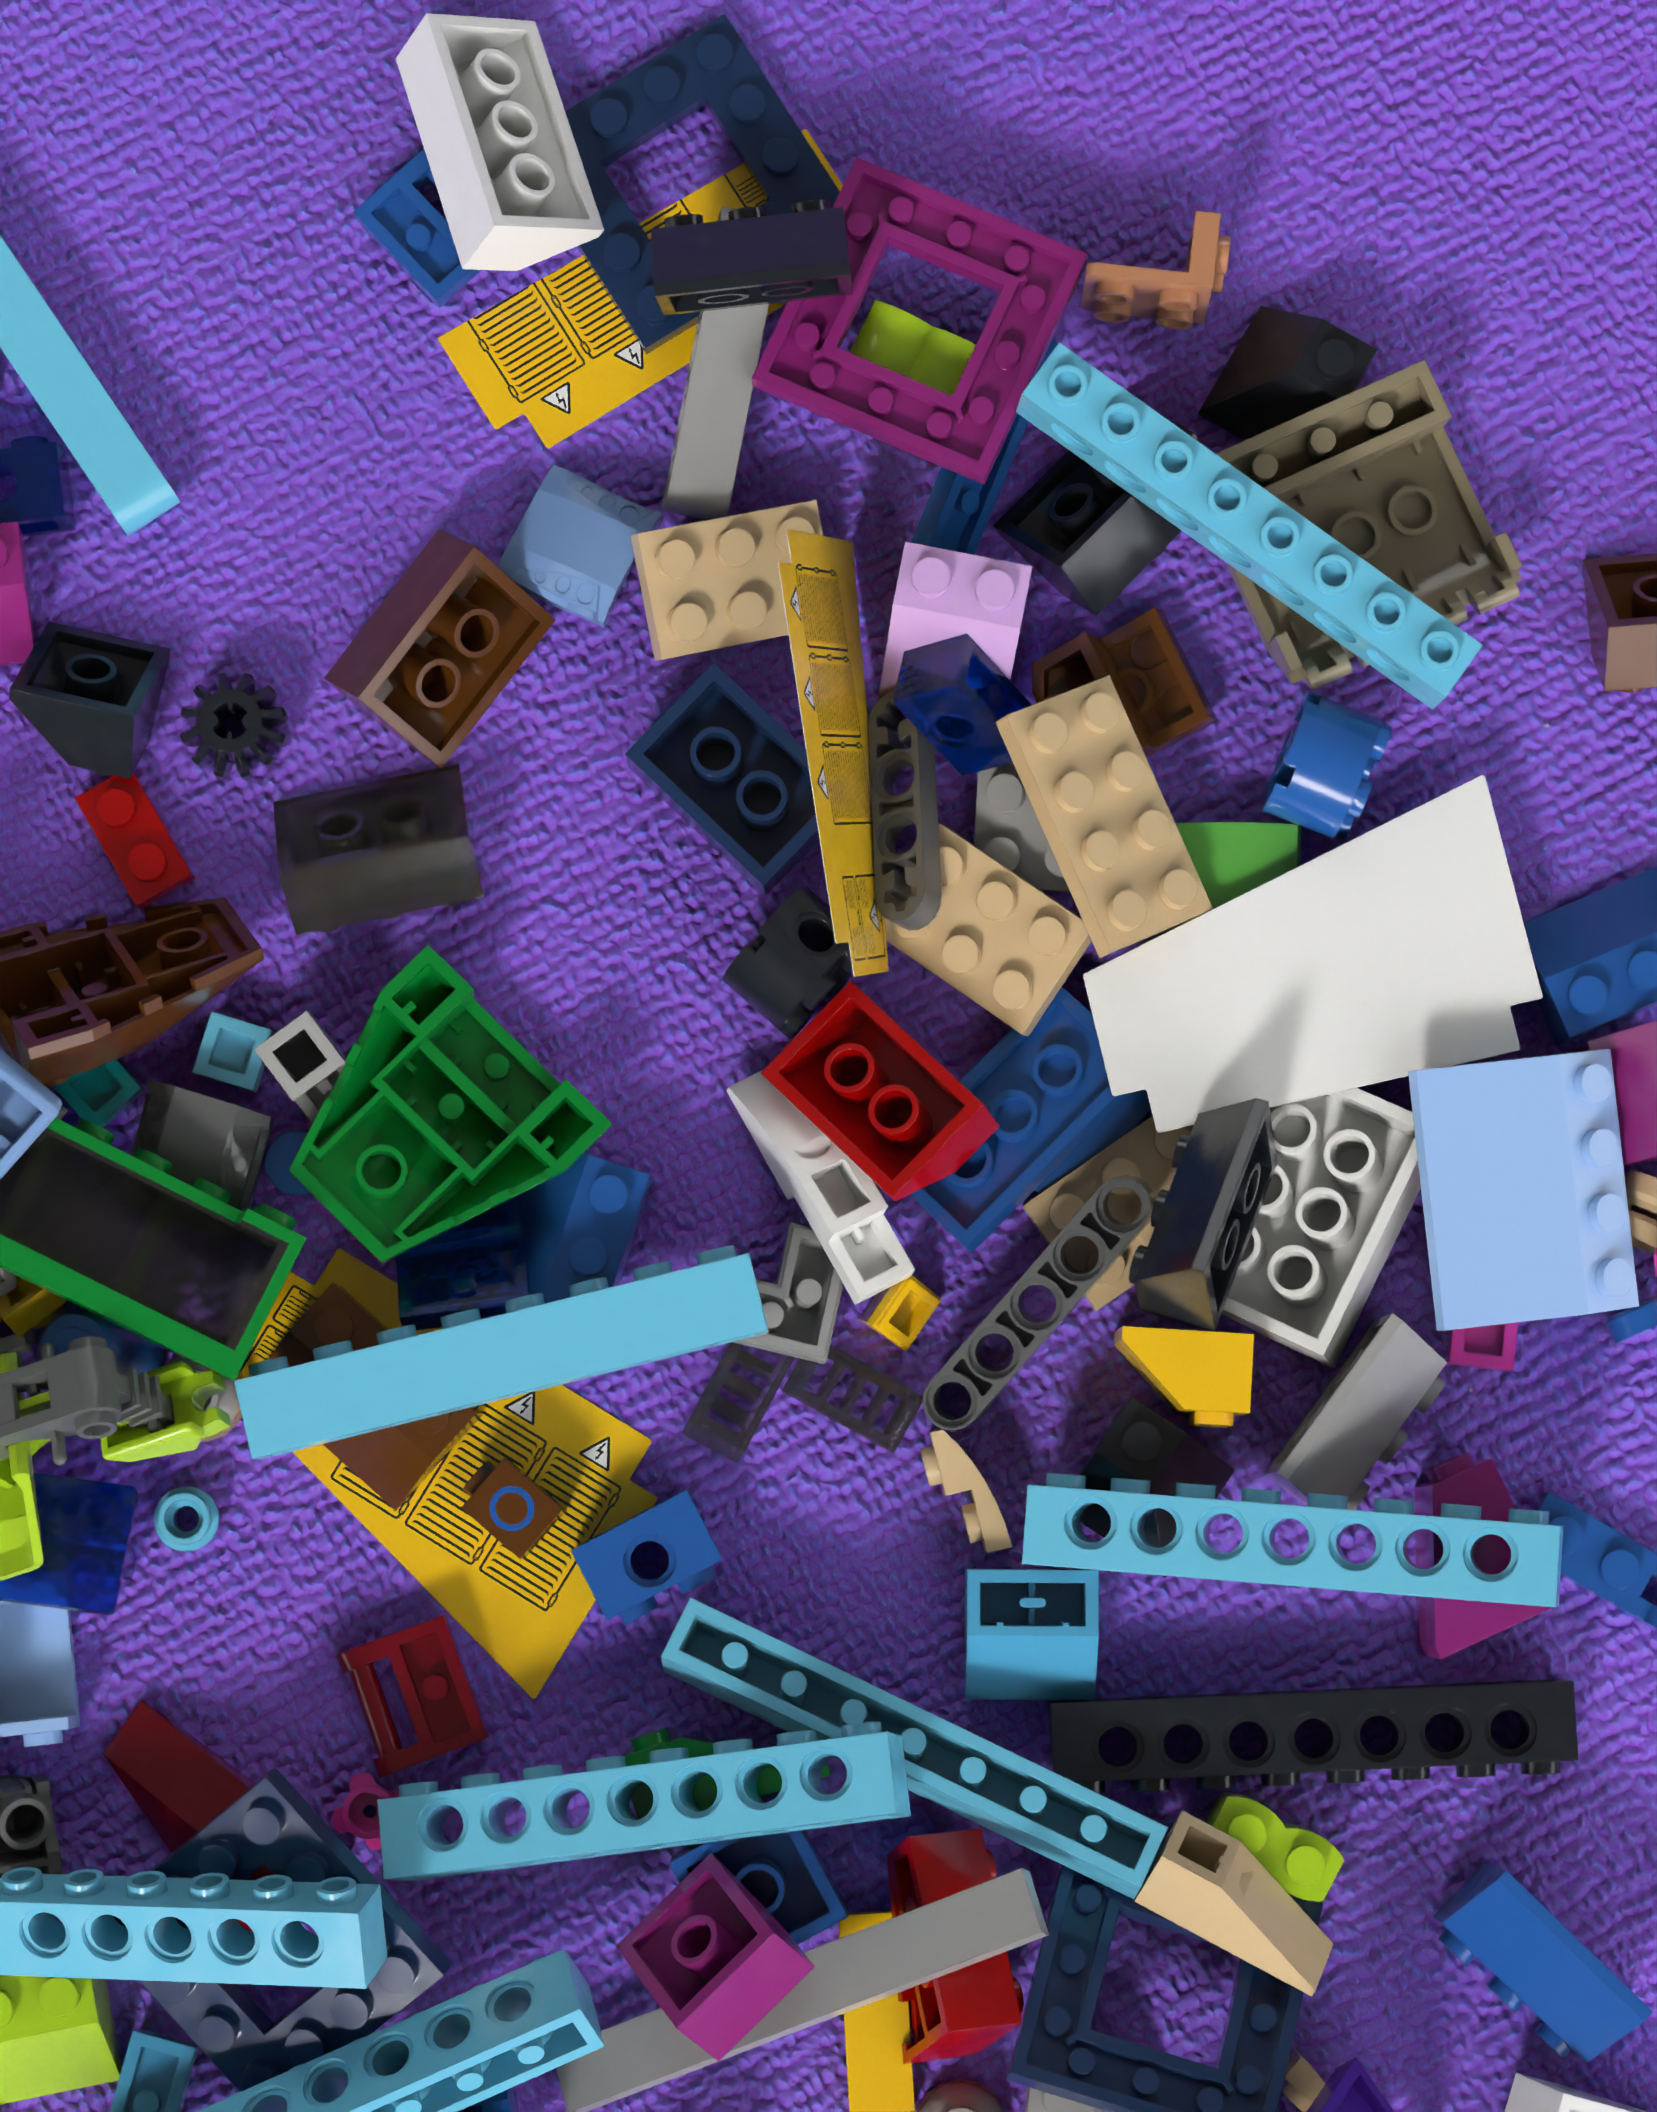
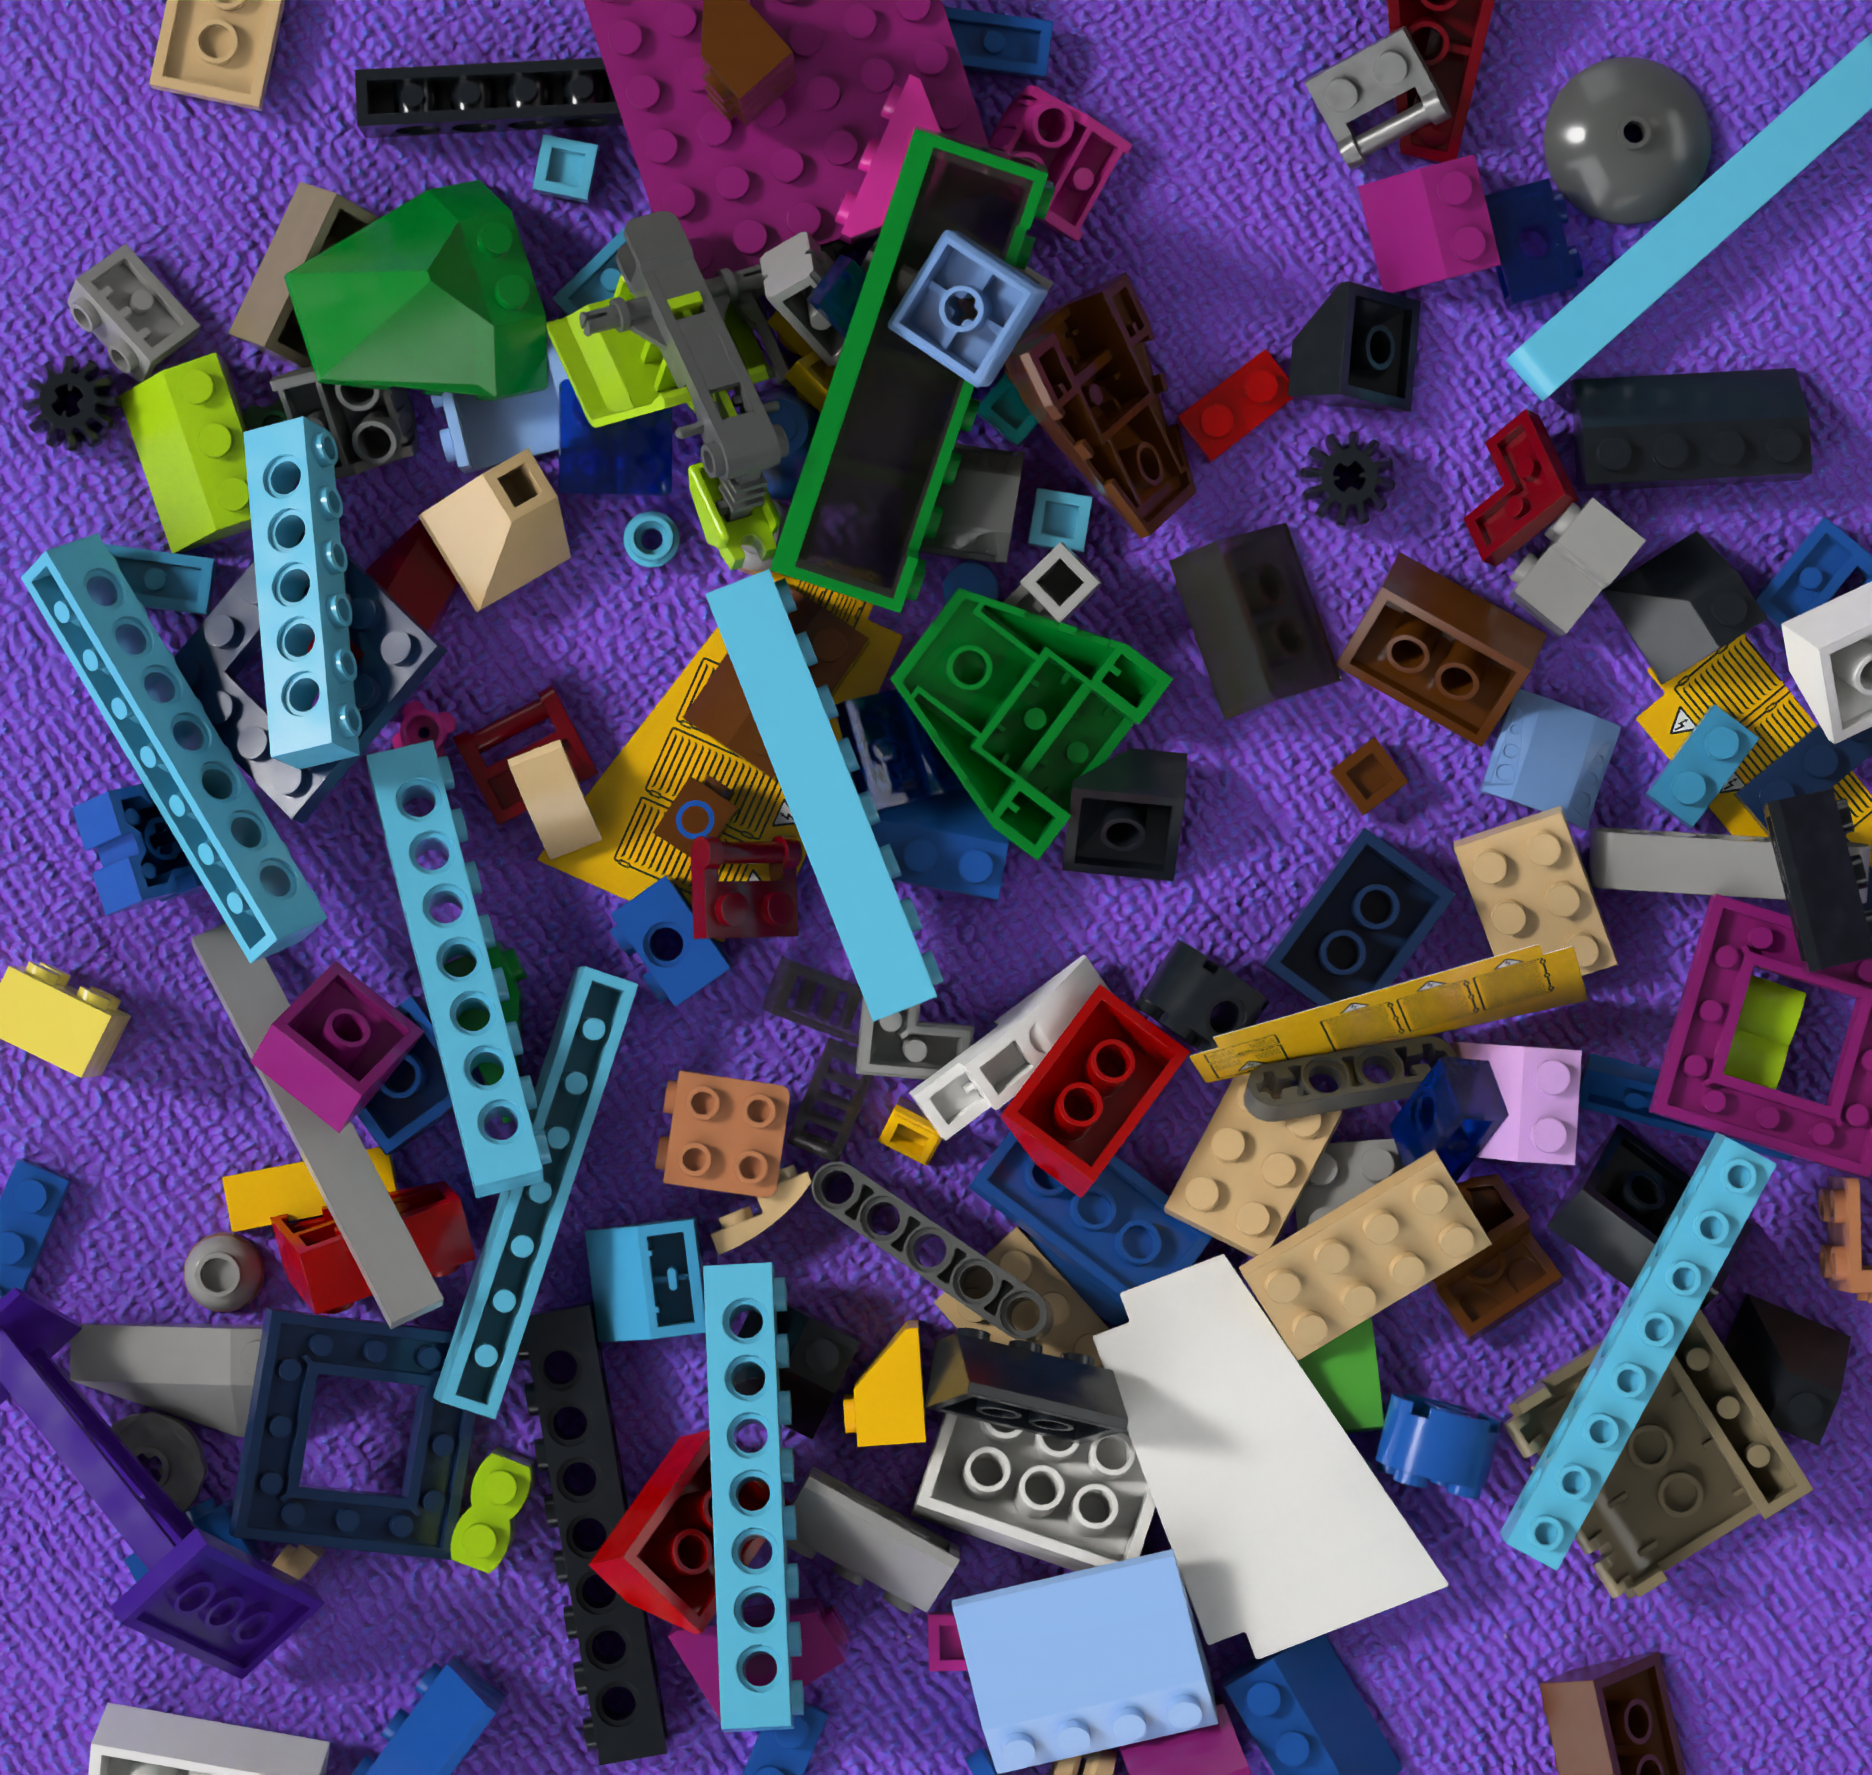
camera: 80 degrees right, 5 degrees up
tan slope [1134,1810,1334,1996] -> none
none -> tan slope [418,448,571,612]
none -> tan slope [507,739,602,860]
none -> red slope [589,1430,791,1634]
none -> nougat bracket [655,1070,790,1198]
none -> dark red plate [691,836,802,939]
none -> black slope [1062,748,1187,881]
none -> reddish brown plate [1328,737,1409,816]
none -> dark red plate [1463,409,1579,567]
none -> light grey brick [1507,498,1646,638]
none -> black slope [1571,368,1812,492]
none -> black slope [1601,531,1767,685]
none -> dark azure plate [1644,704,1759,828]

